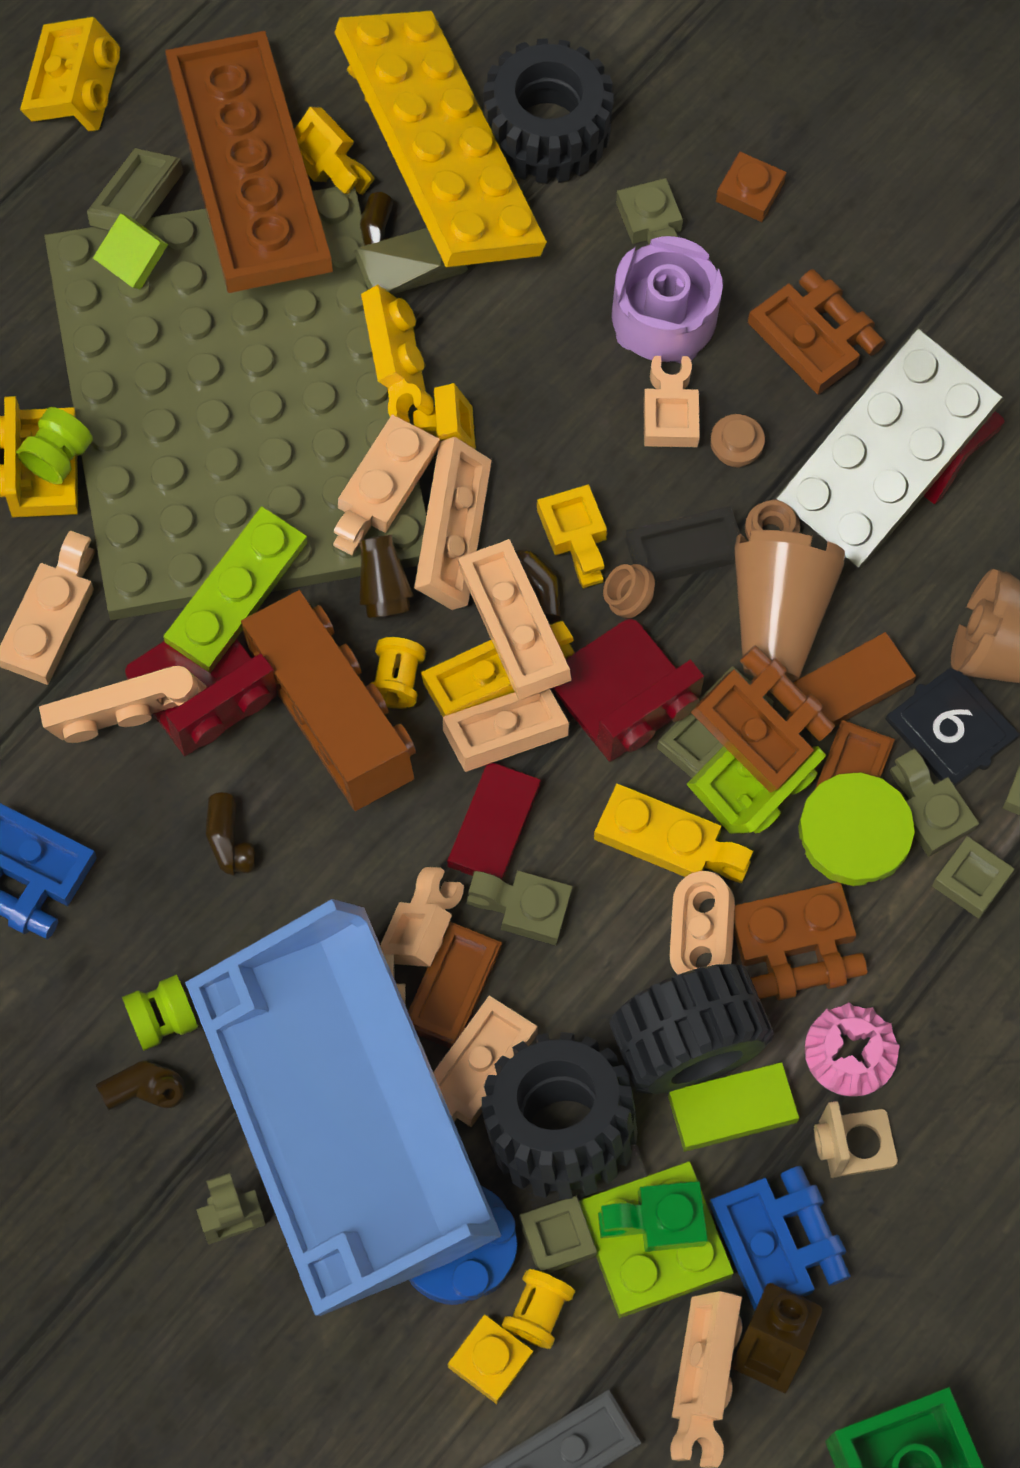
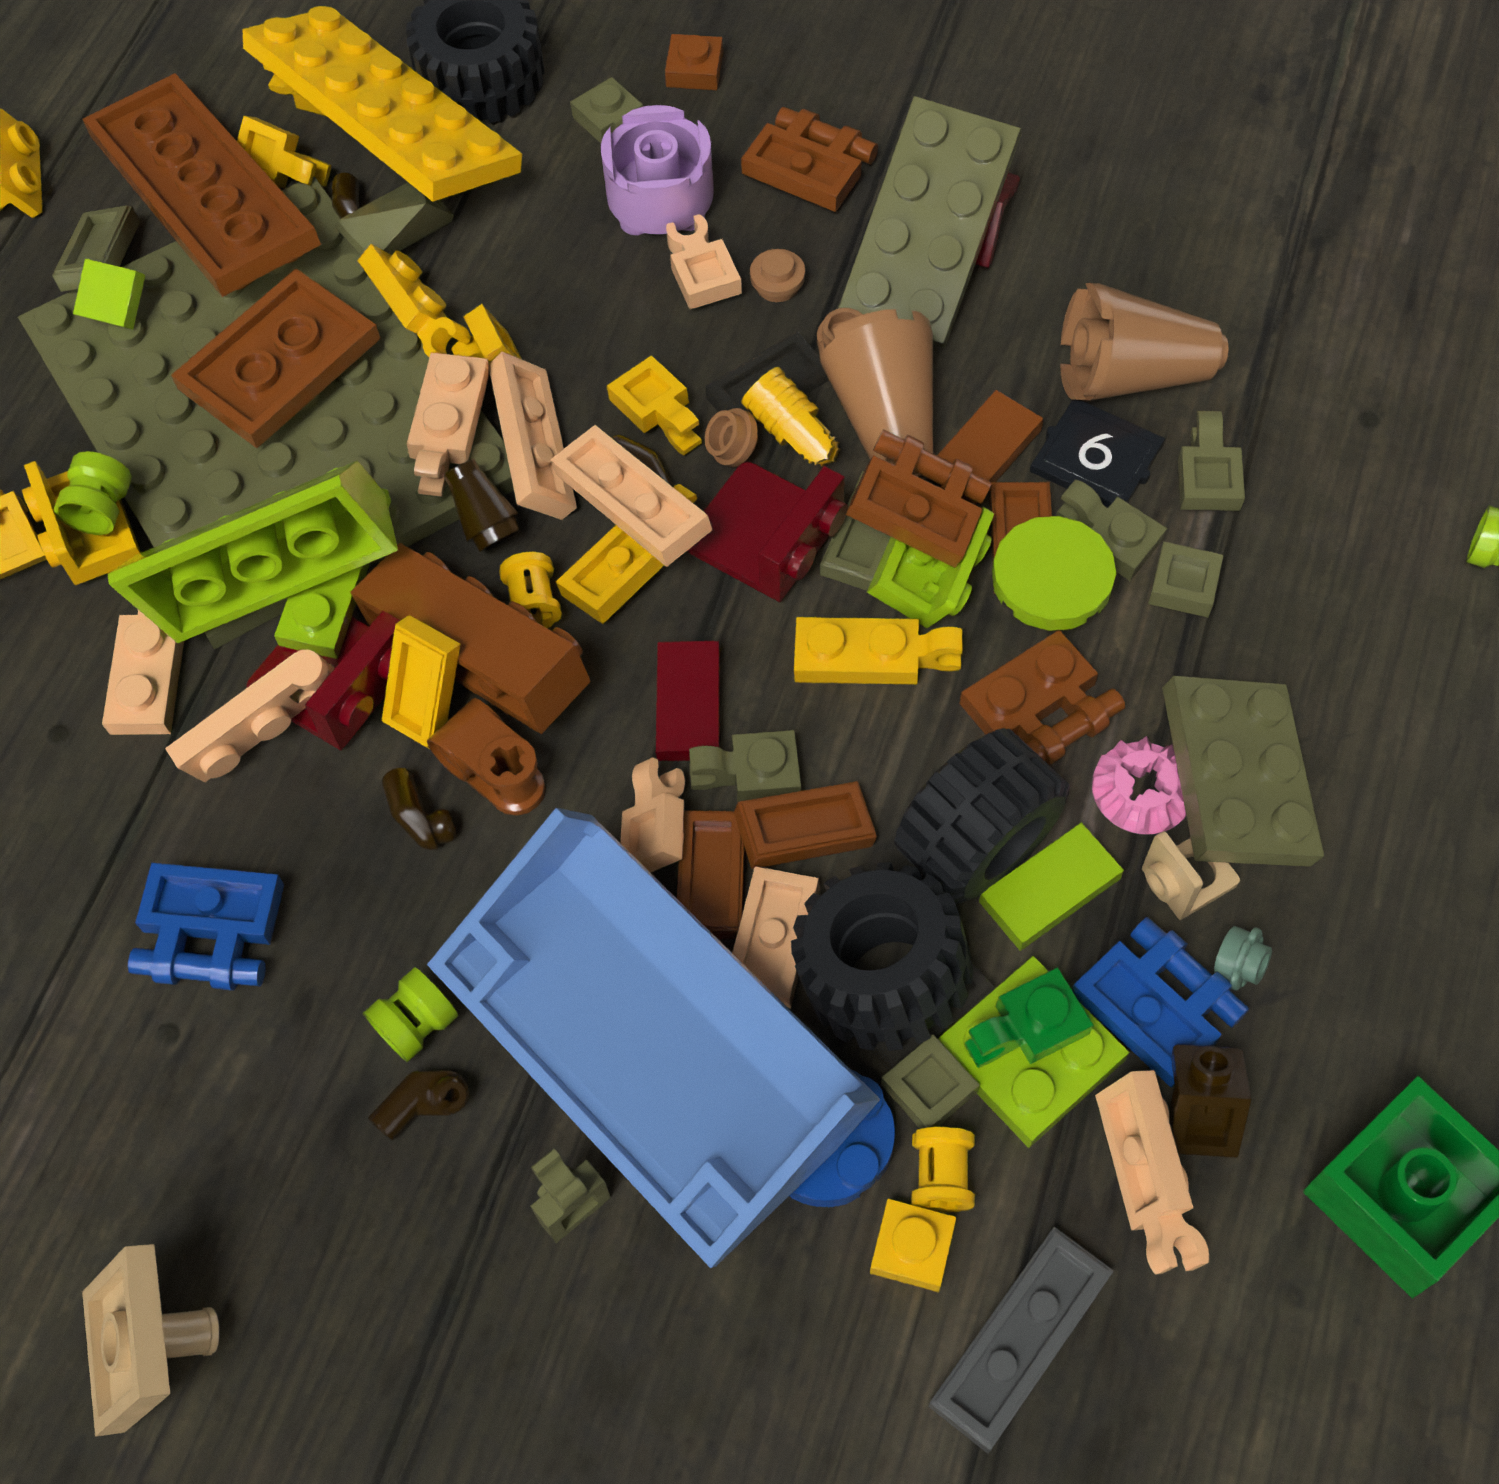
camera: 15 degrees left, 5 degrees down
light nougat plate [443,689,569,772] -> none
light nougat plate [670,871,735,974] -> none
none -> lime slope [108,460,398,643]
none -> dark orange plate [171,268,380,448]
none -> yellow tile [382,615,460,749]
none -> dark orange piece [427,698,546,816]
none -> dark orange tile [734,781,877,869]
none -> yellow hinge [741,367,841,467]
none -> olive plate [1162,676,1324,867]
none -> sand green plate [1214,926,1272,990]

